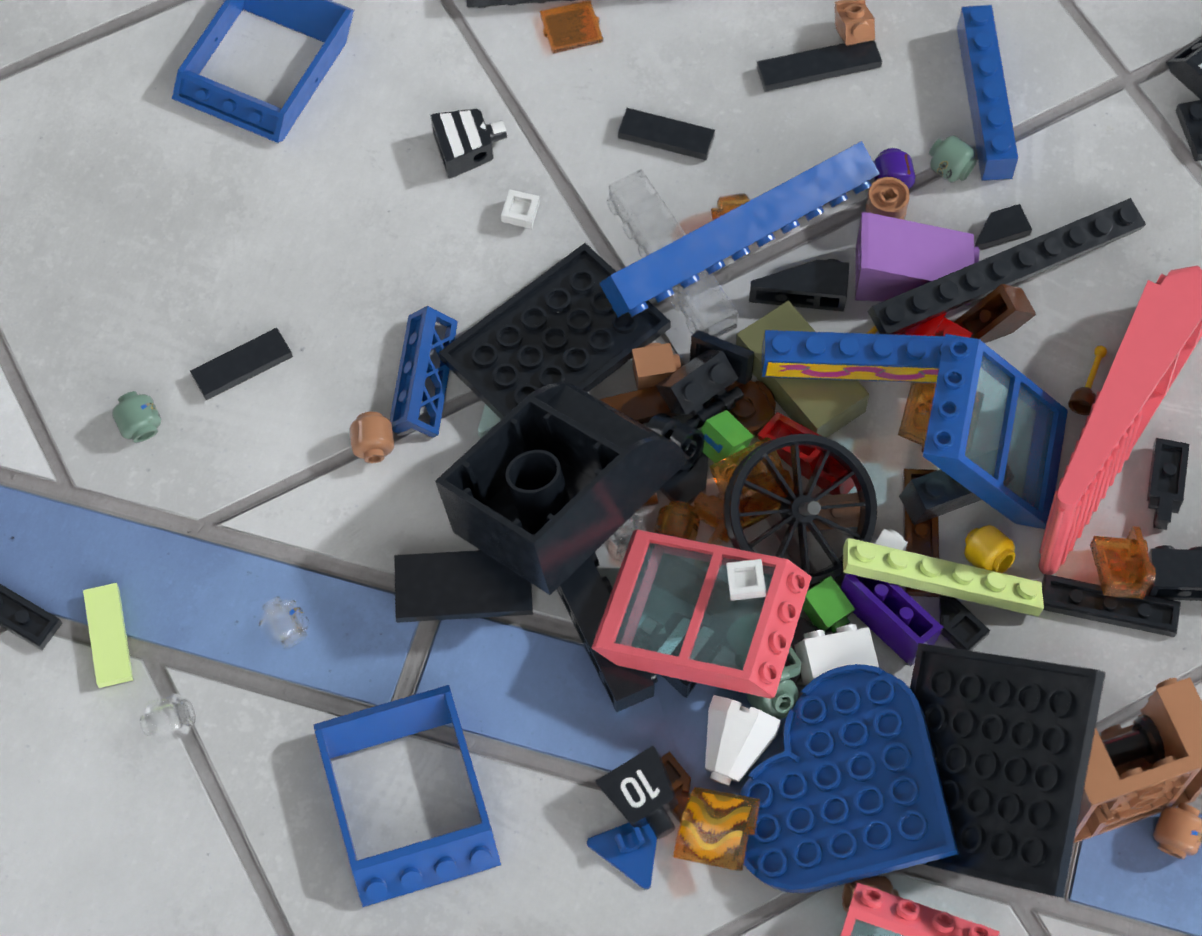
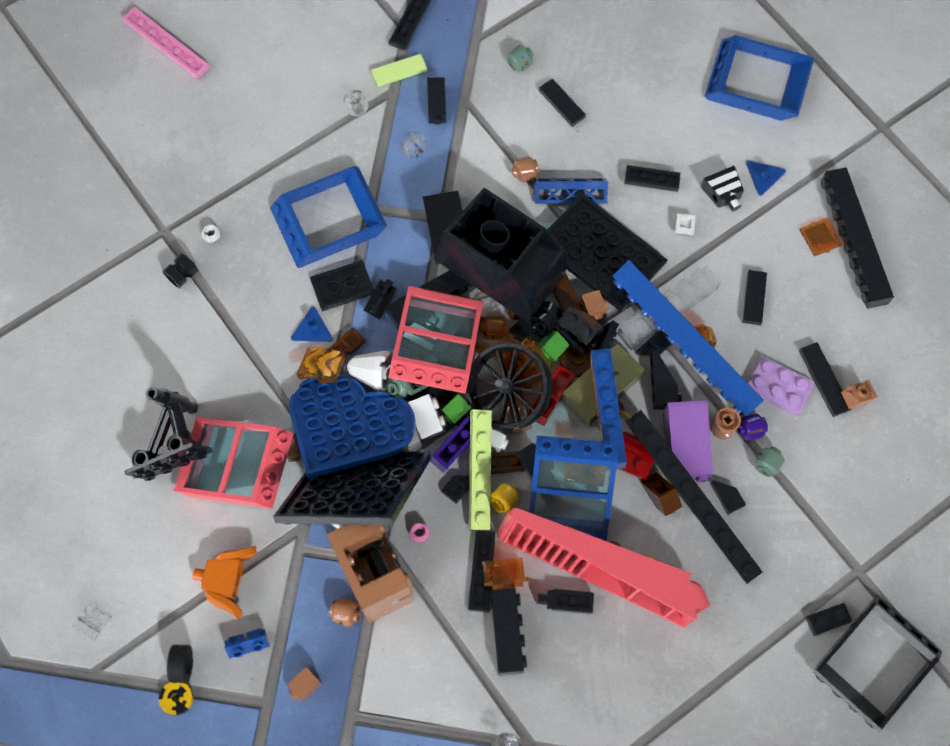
camera: 80 degrees right, 5 degrees up
black torso [595,746,679,839] -> none
white plate [726,559,766,601] -> none
blue brick [957,5,1018,181] -> none
none -> black tile [310,260,374,312]
none -> black hinge [363,279,396,319]
none -> black brick [427,77,446,125]
none -> black plate [624,165,681,192]
none -> black tile [635,330,672,356]
none -> blue piece [747,161,786,196]
none -> lavender plate [748,356,814,416]

